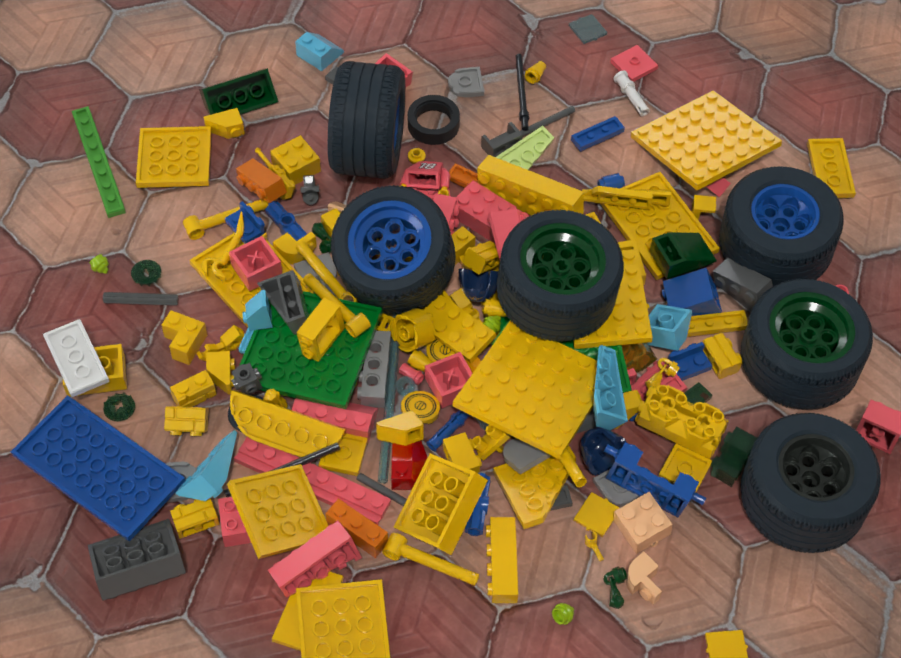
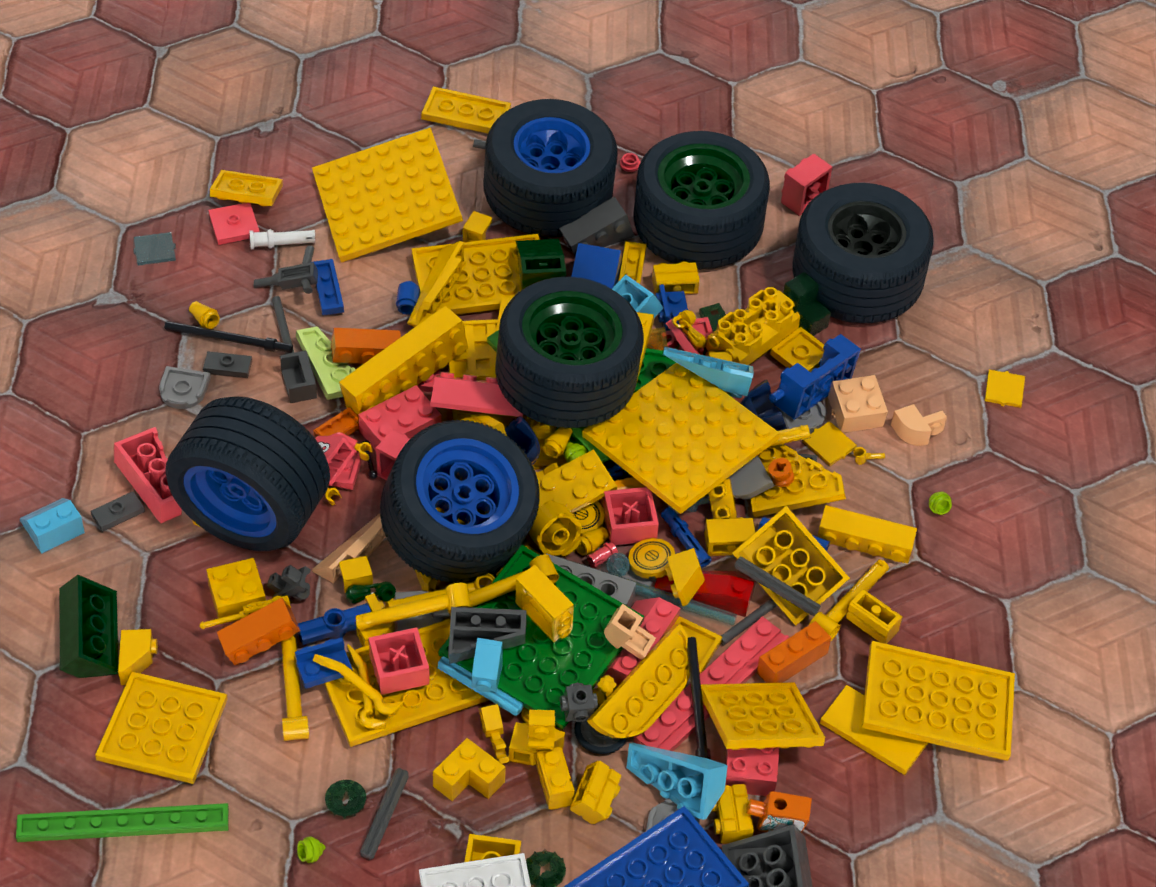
camera: 75 degrees left, 5 degrees down
coral wedge [268,521,362,598] -> none
dark green piece [603,566,627,609] -> none
none -> dark grey plate [203,351,252,378]
none -> yellow plate [210,170,283,206]
none -> dark grey piece [254,246,318,294]
none -> orange brick [331,327,401,364]
none -> yellow piece [356,583,471,630]
none -> yellow brick [528,710,555,750]
none -> light nougat brick [604,604,656,660]
none -> dark grey axle [734,557,821,616]
none -> orange torso [746,791,812,833]
none -> orange wheel [768,458,794,487]
none -> yellow brick [846,589,903,644]

